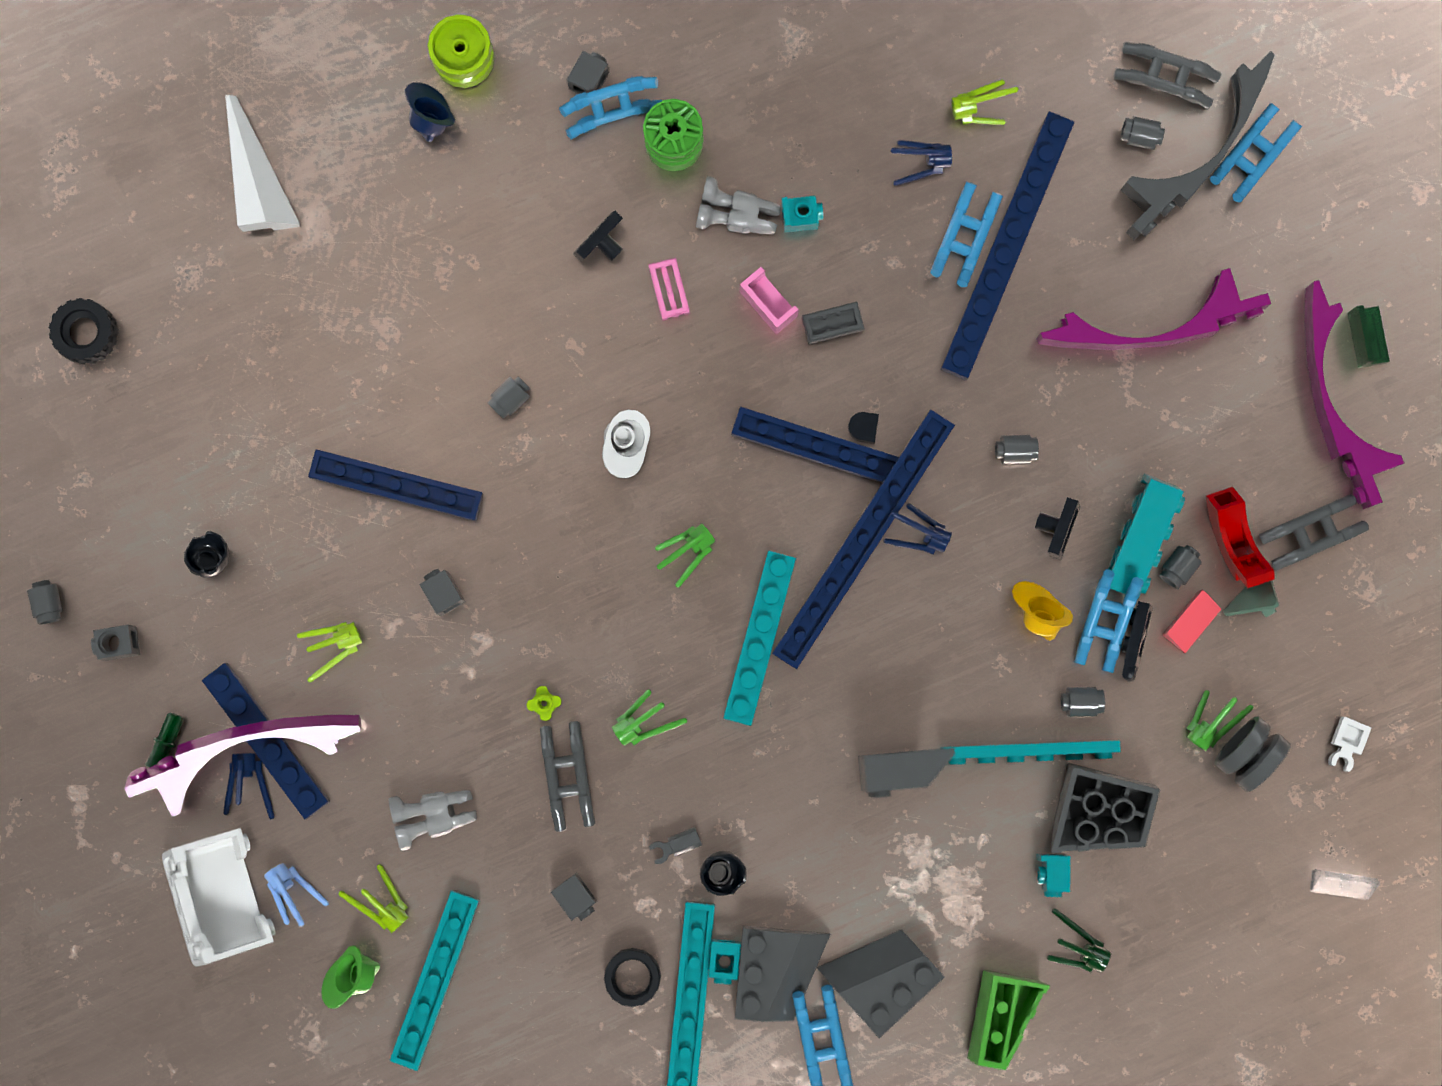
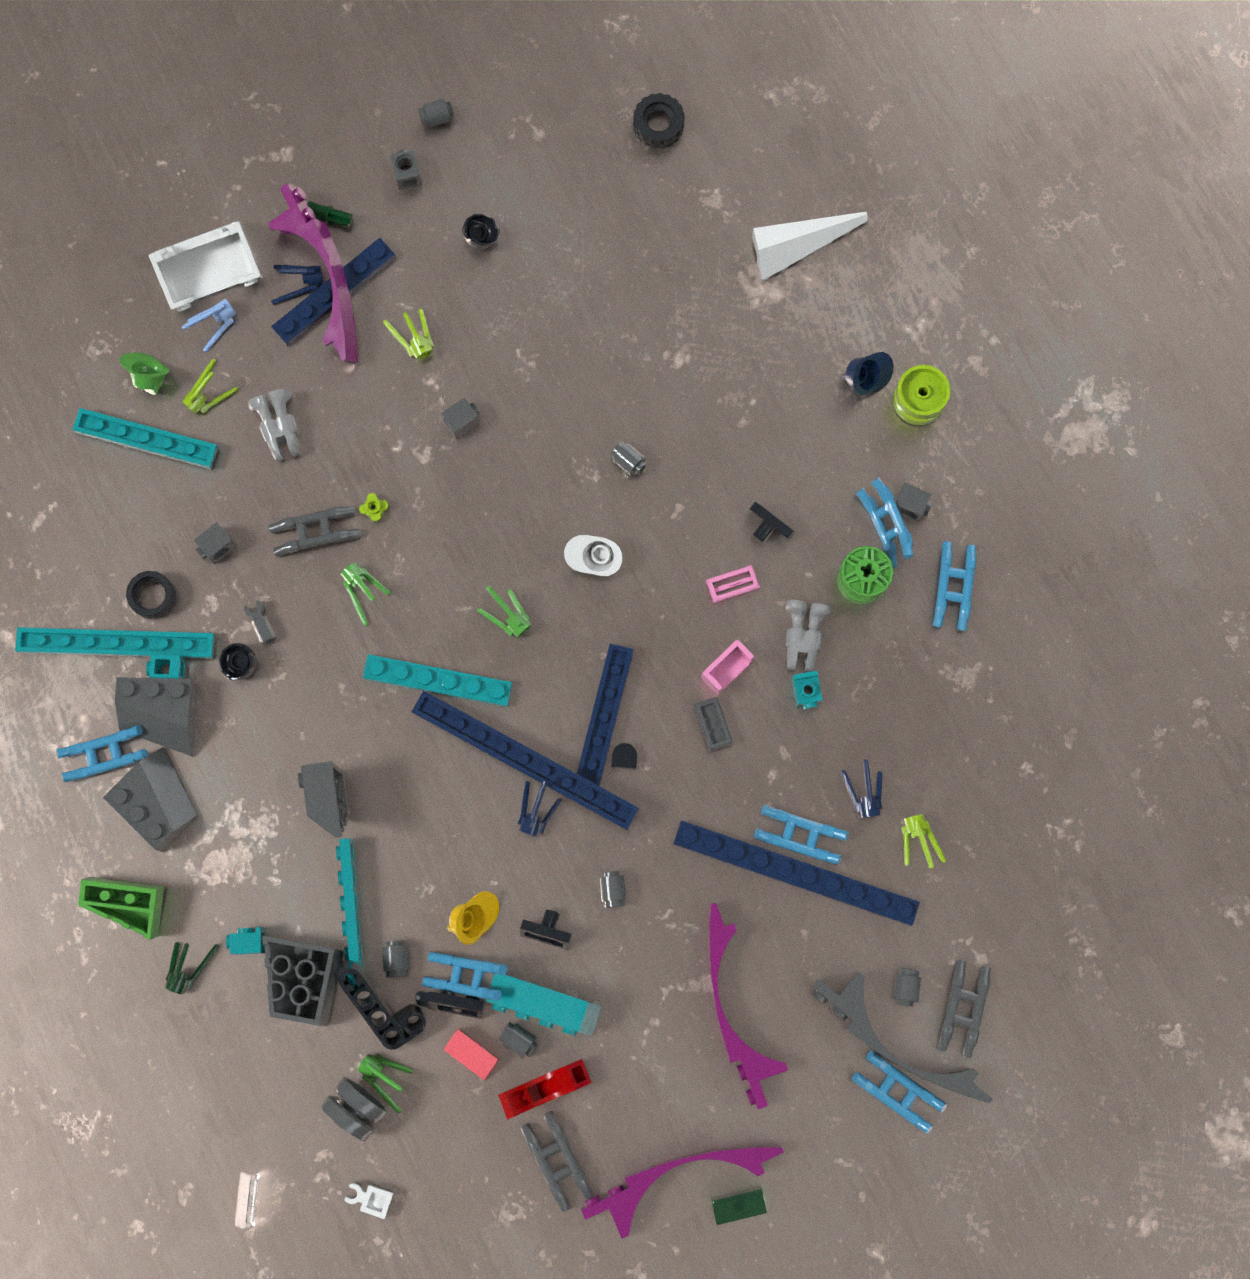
camera: 85 degrees right, 5 degrees down
dark blue plate [308,449,483,521] -> none
sand green piece [1223,580,1279,617] -> none
none -> black beam [337,960,426,1050]
none -> dark azure piece [933,541,977,631]

